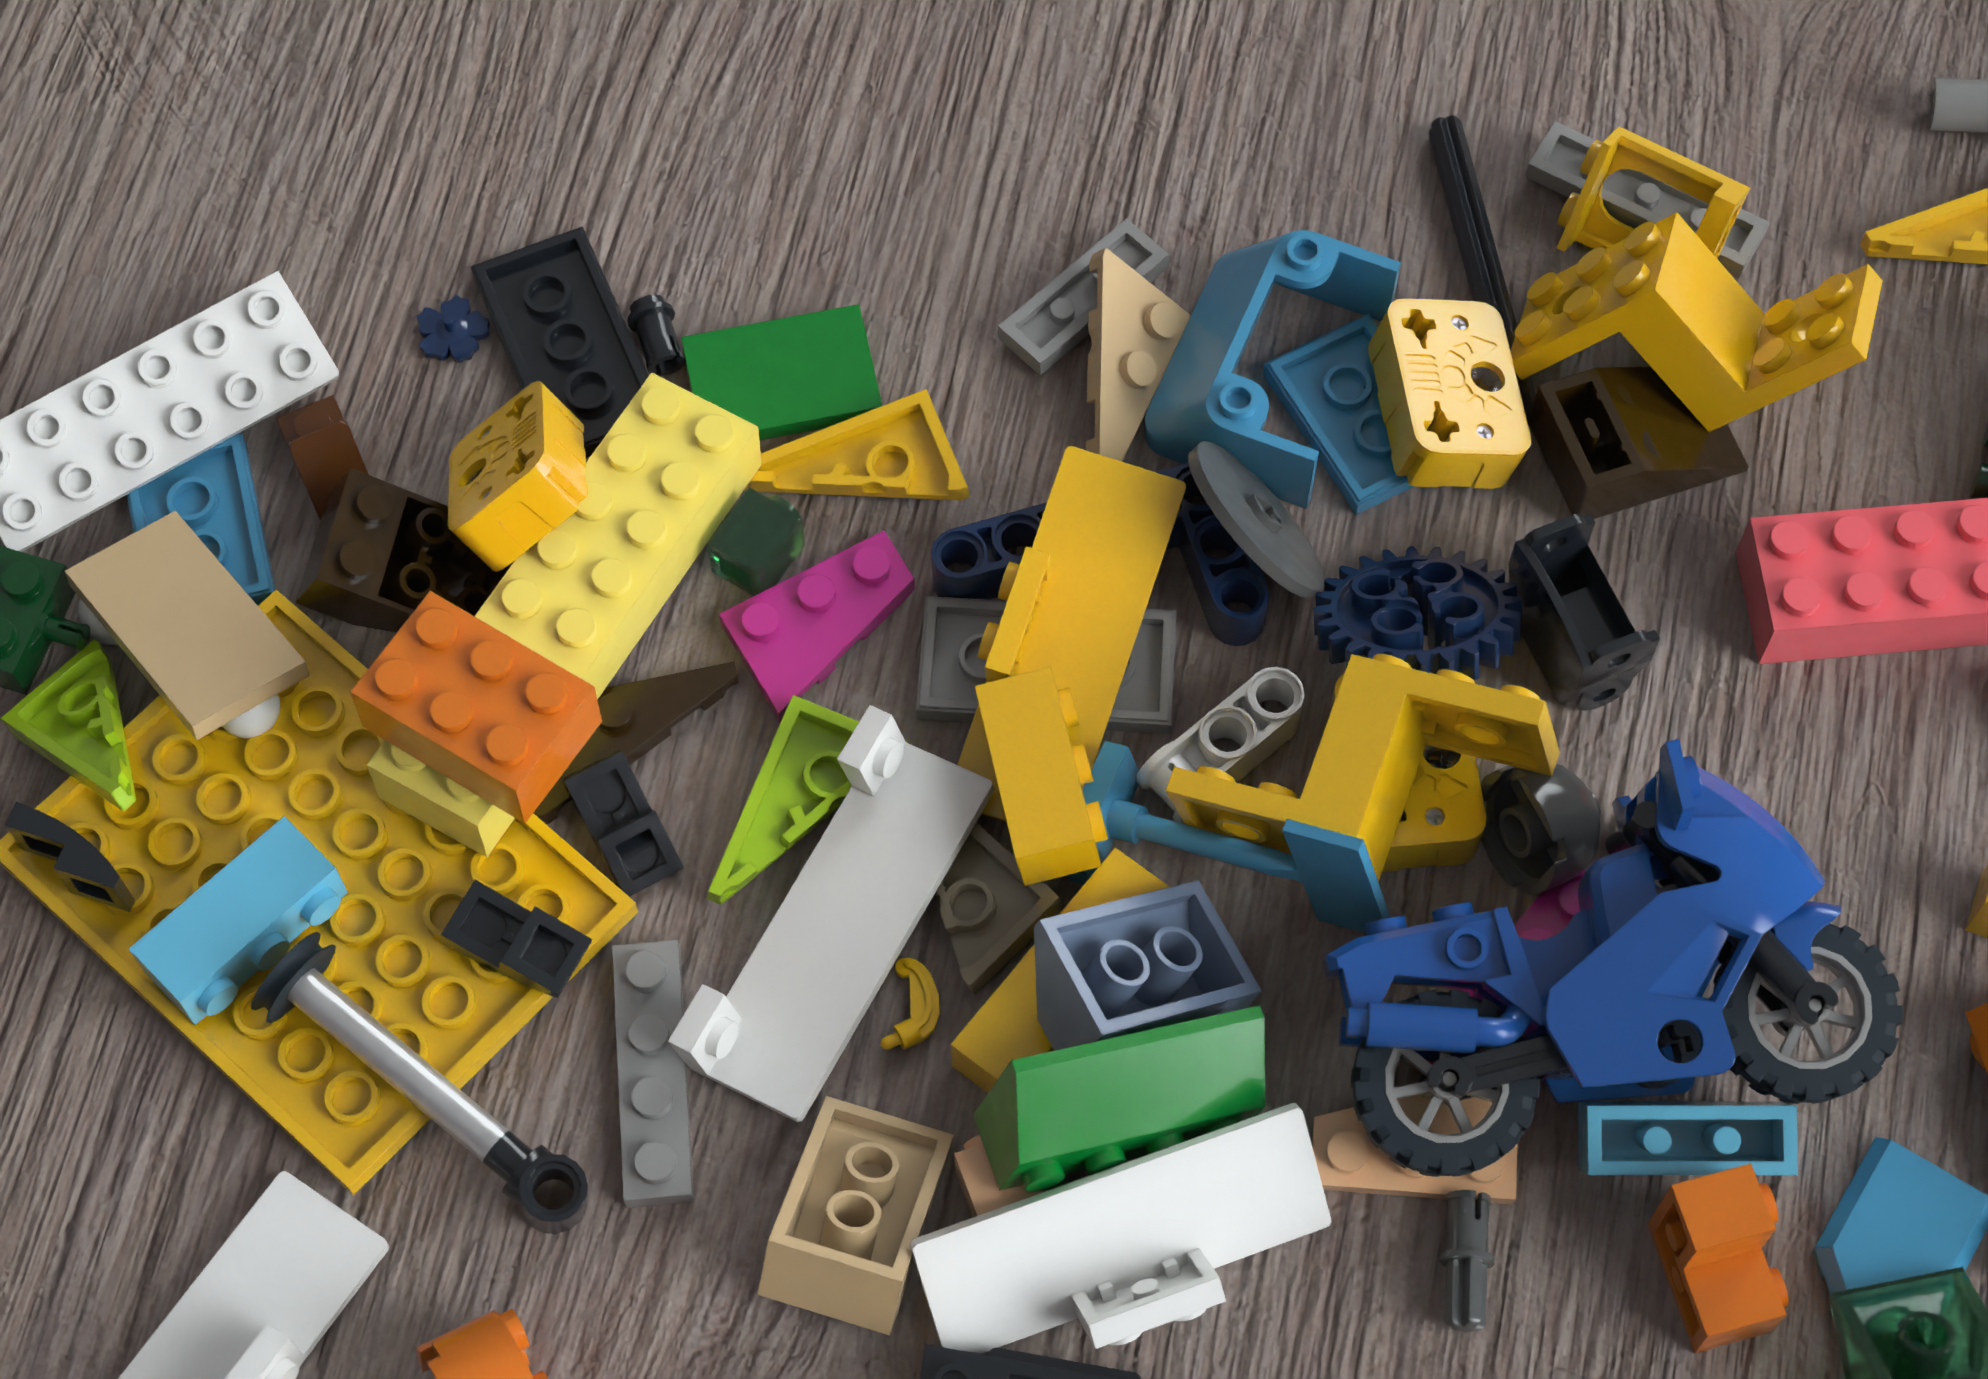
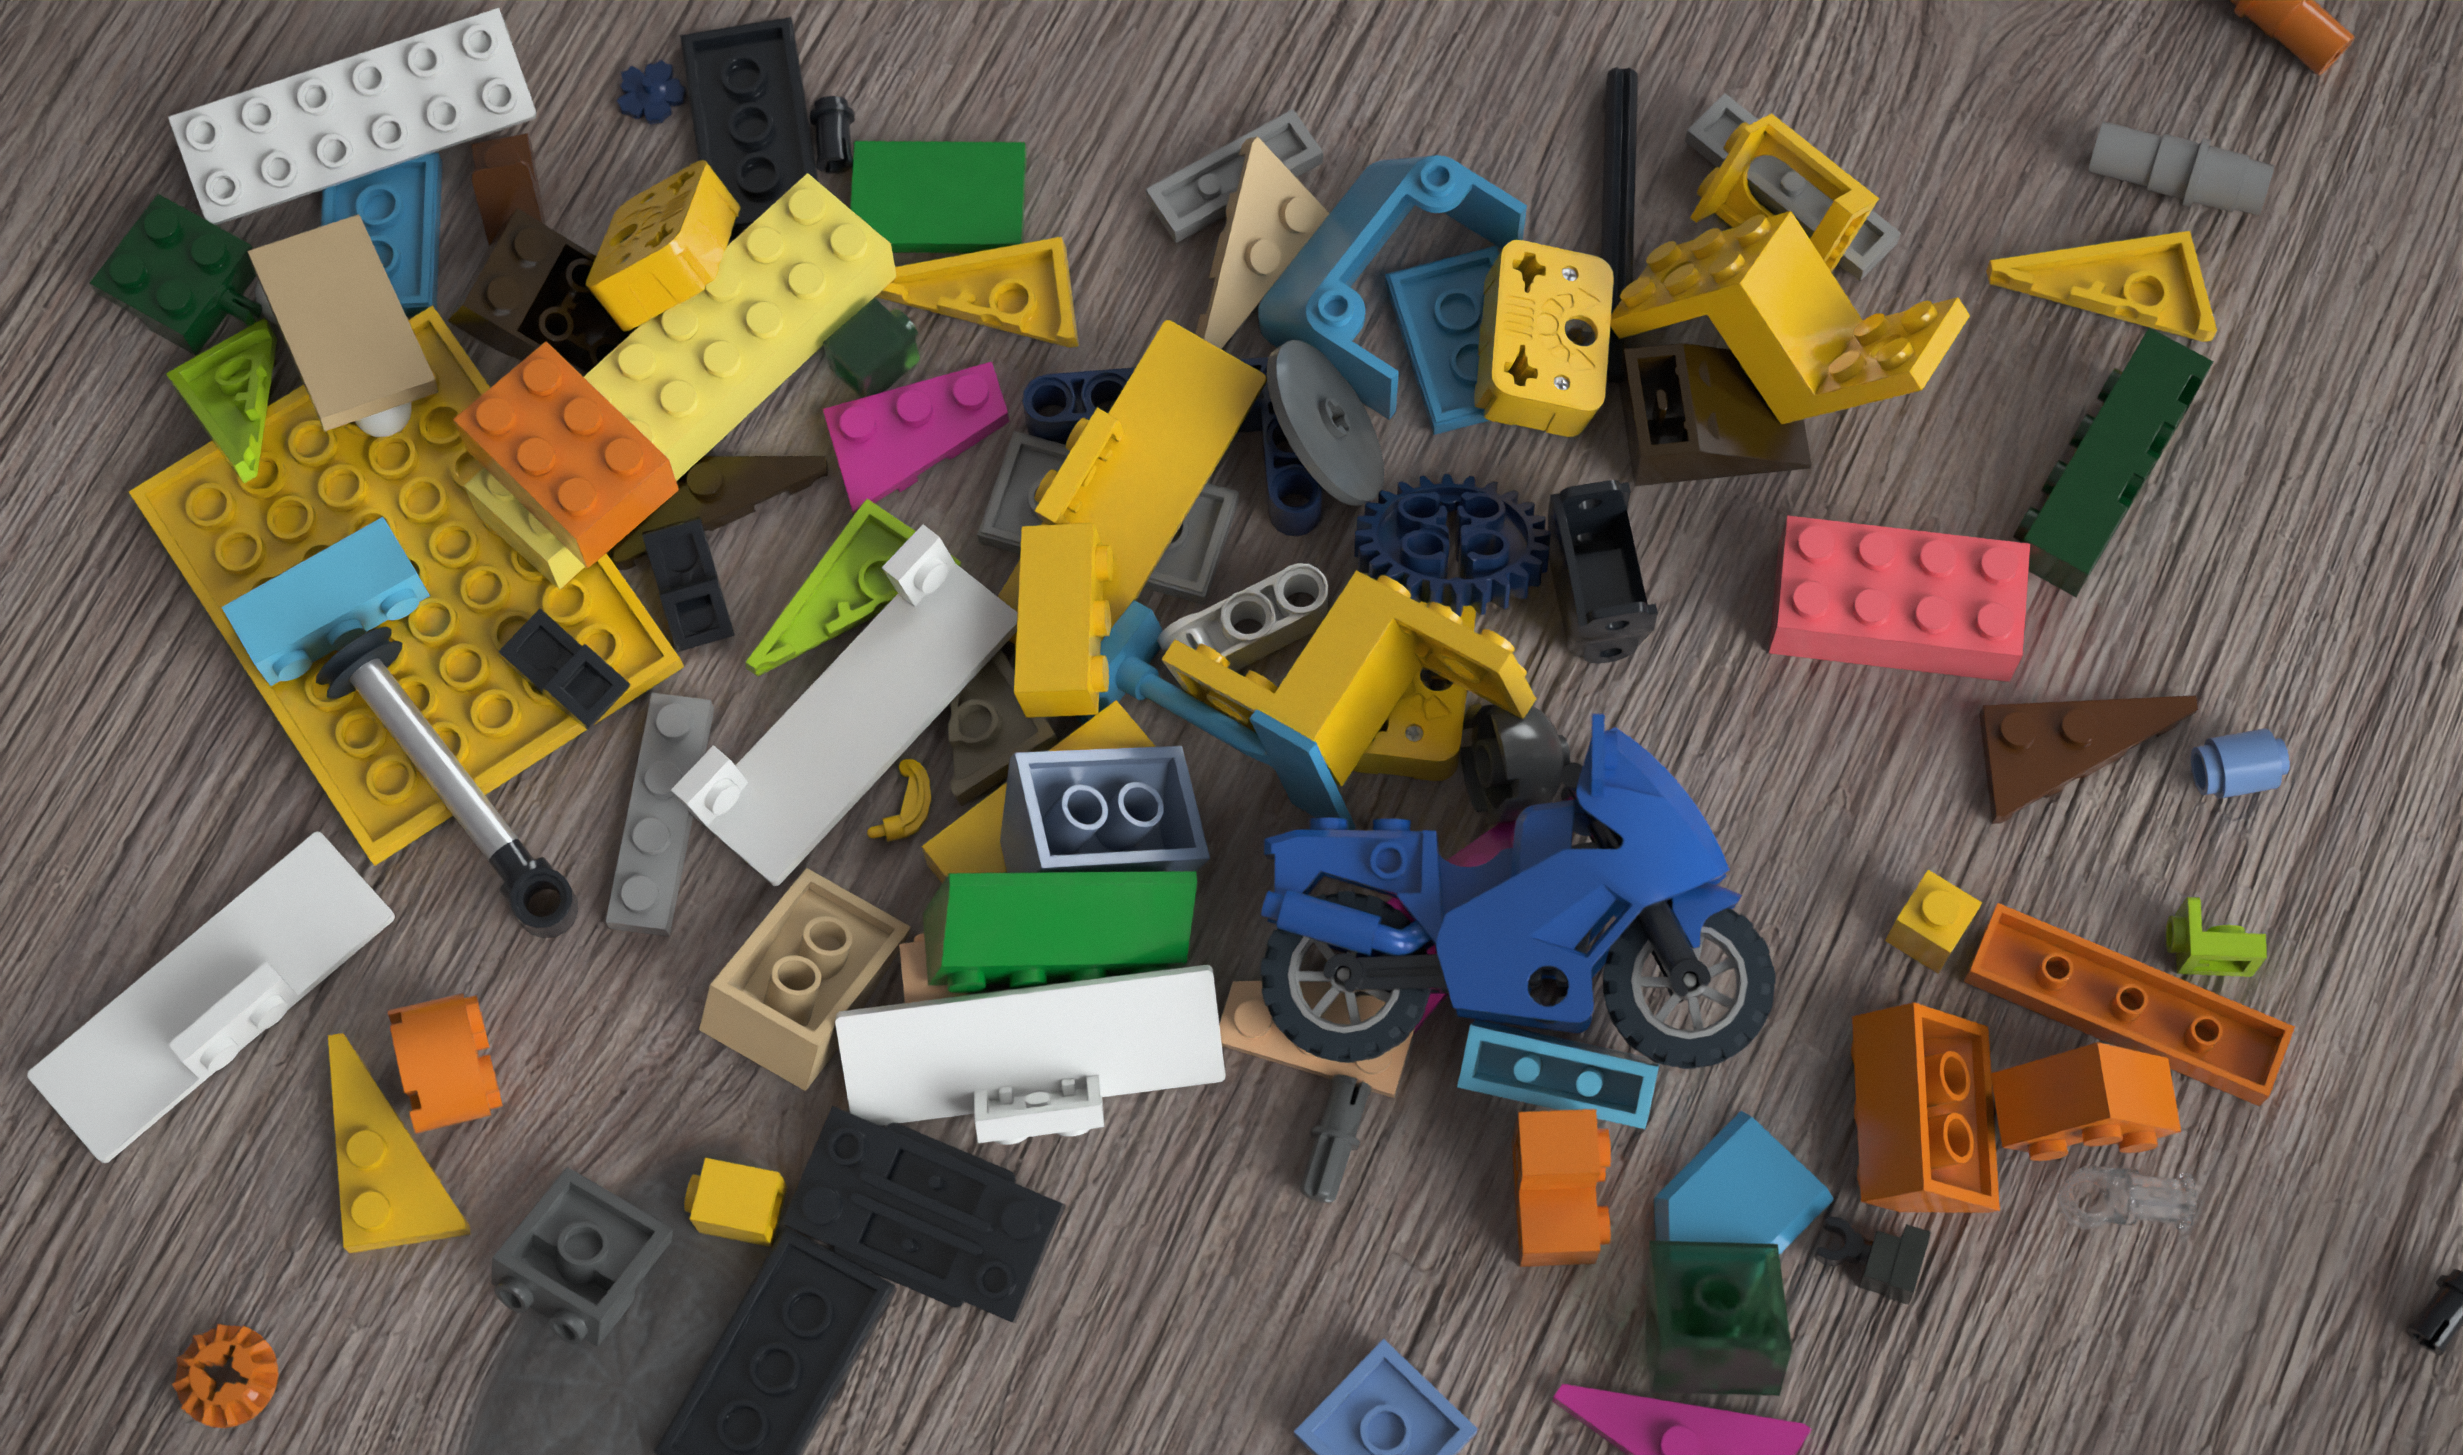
camera: 15 degrees right, 5 degrees up
black slope [5,802,136,912] -> none

